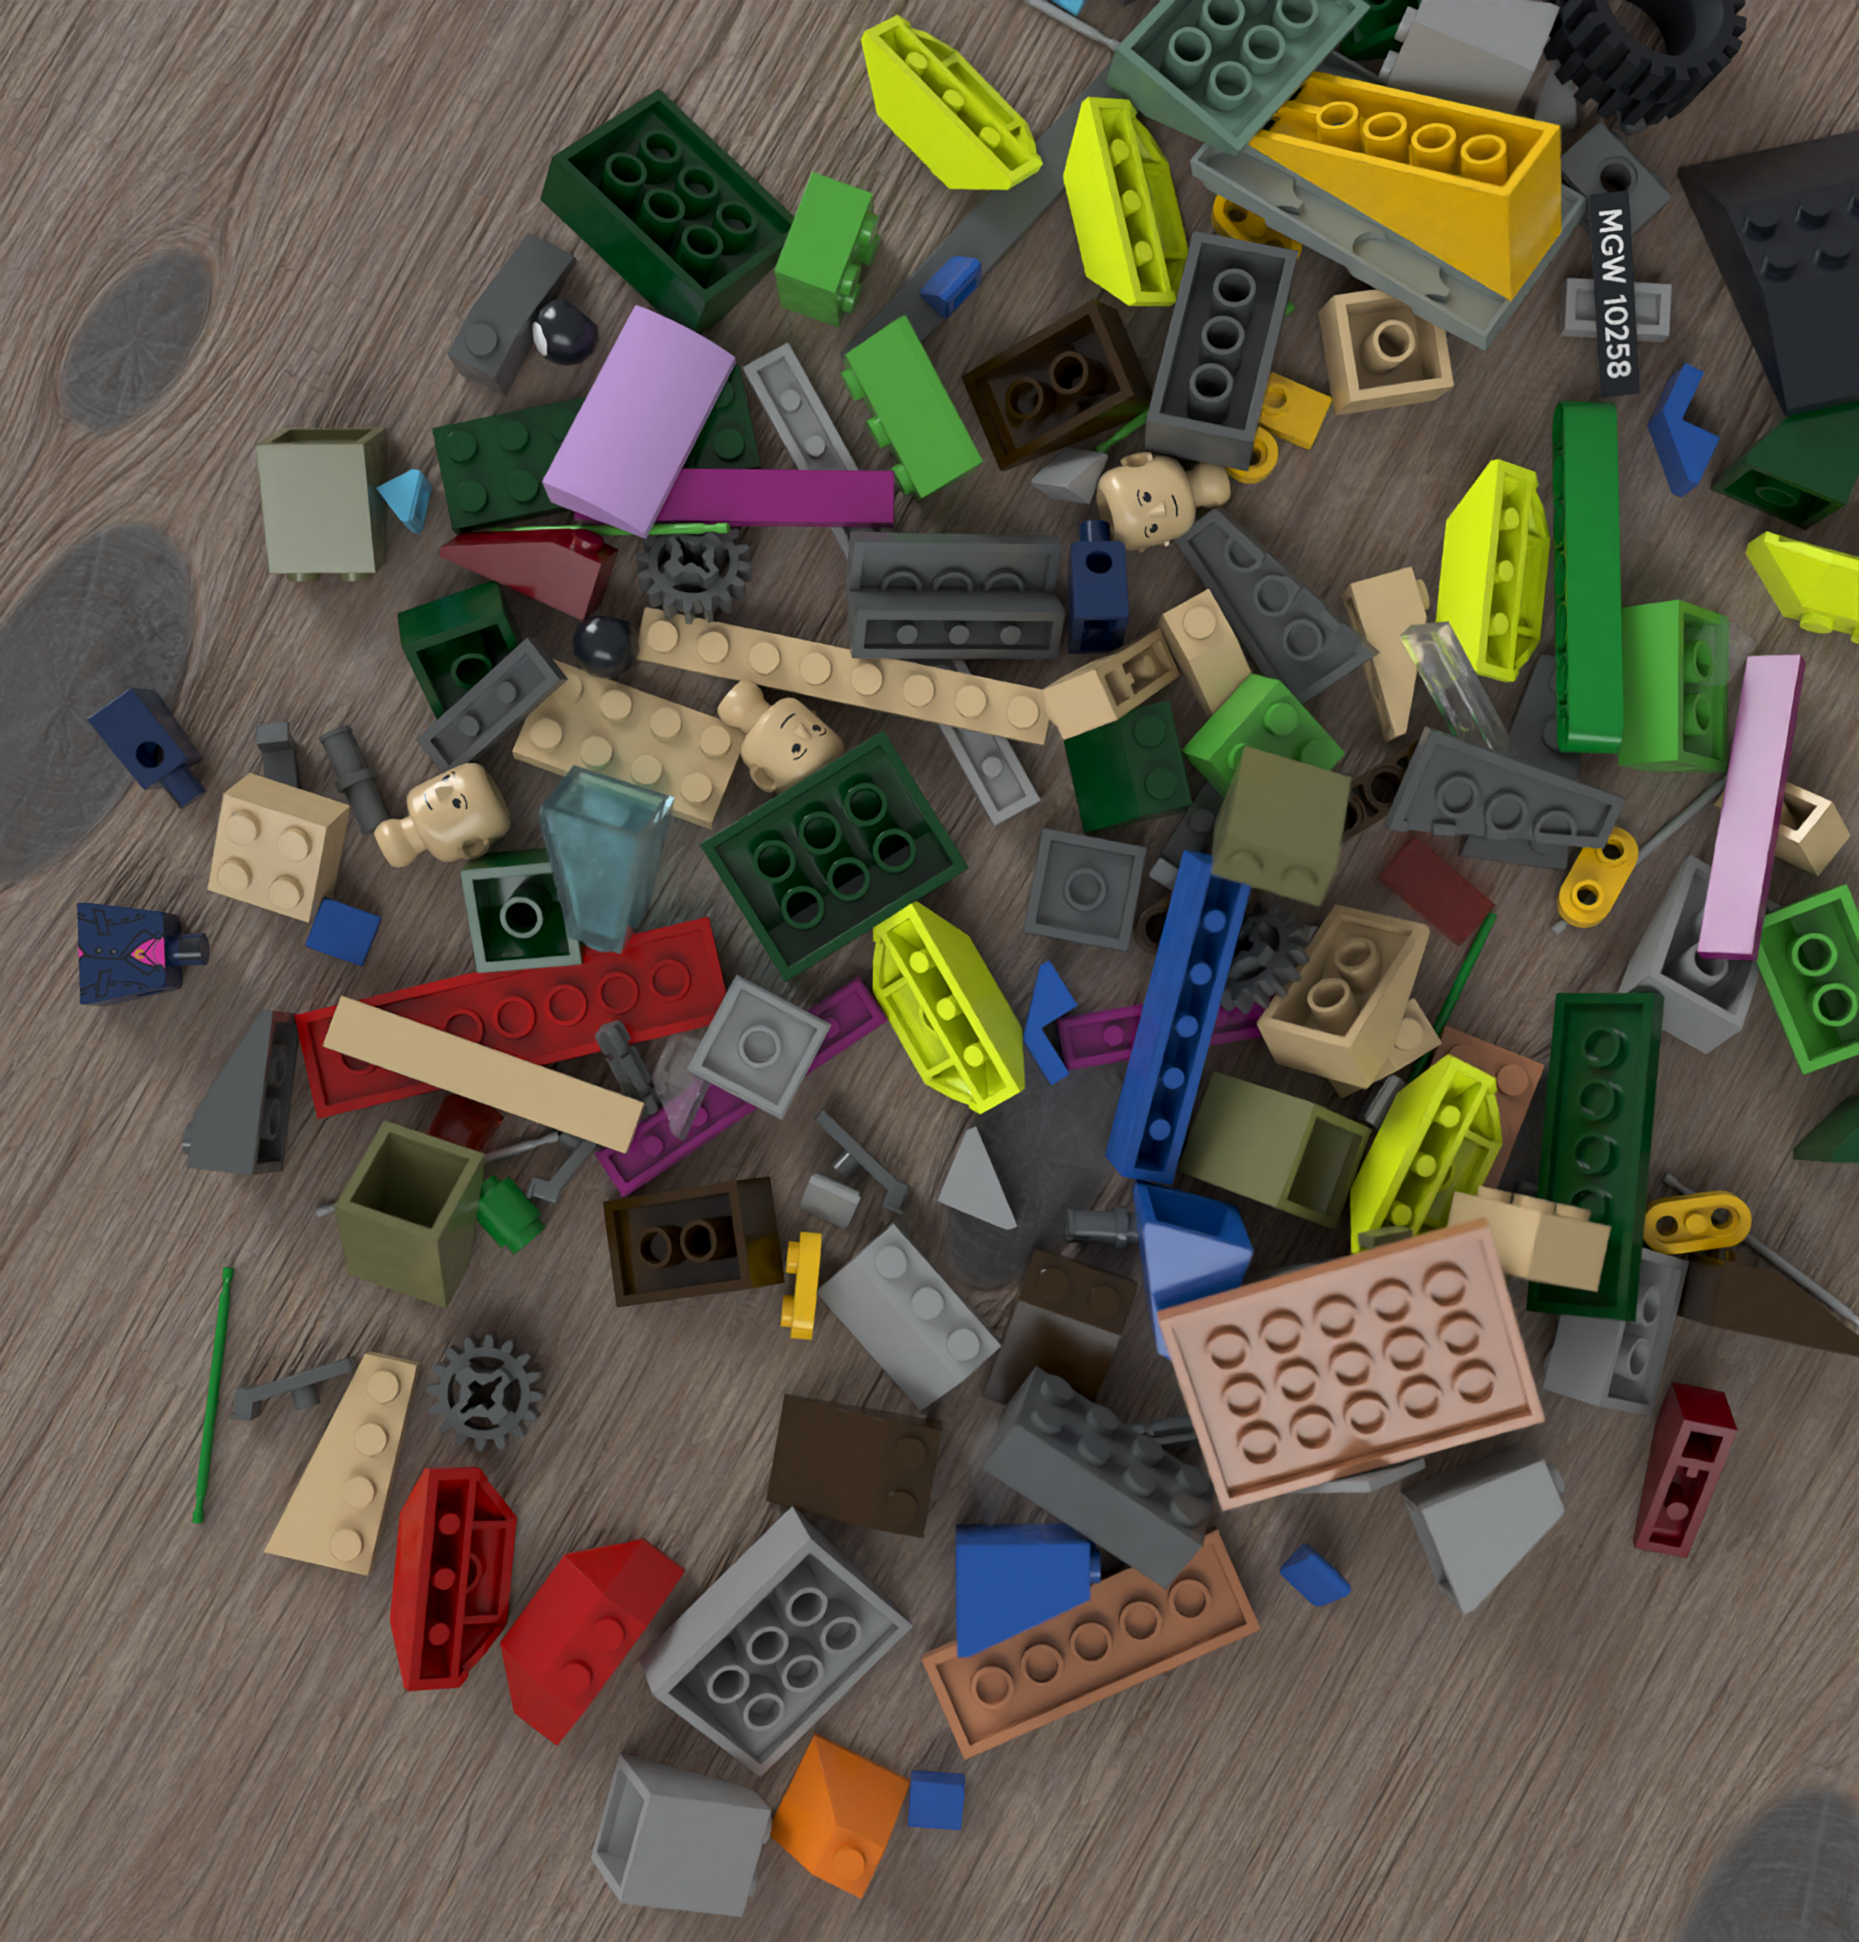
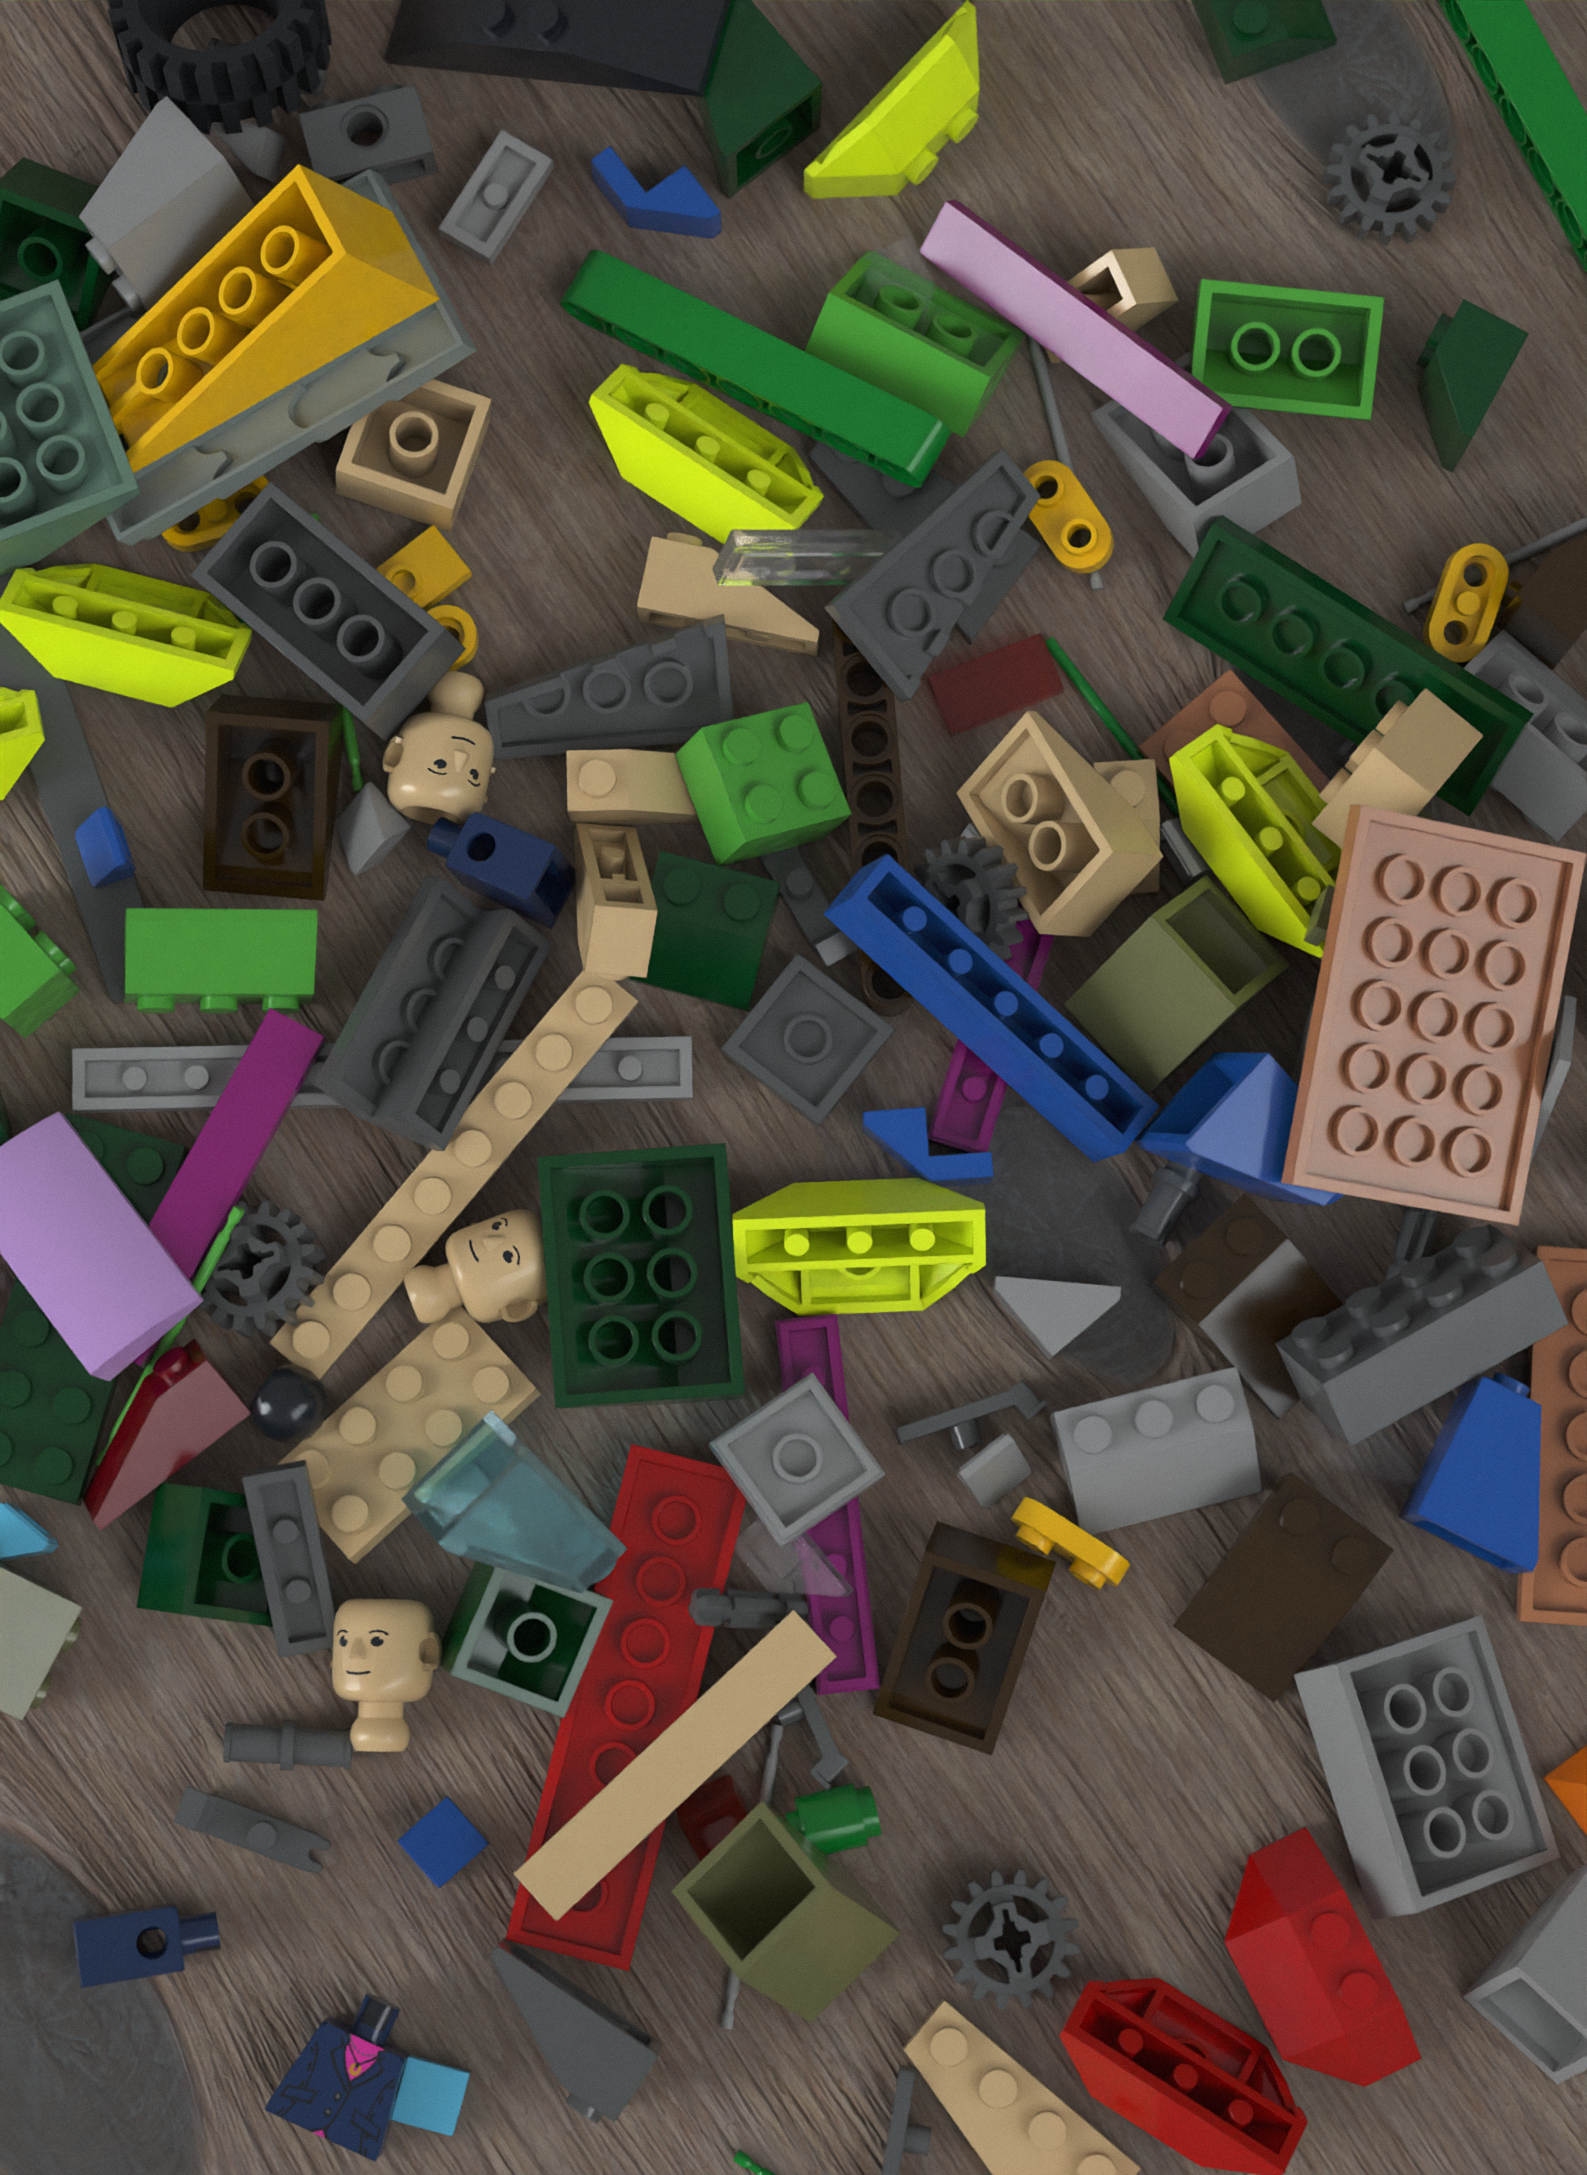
camera: 65 degrees left, 5 degrees down
tan brick [207,773,351,923] -> none
olive slope [1211,746,1351,906] -> none
black sticker [1589,190,1640,398] -> none
none -> medium azure tile [391,2055,471,2137]

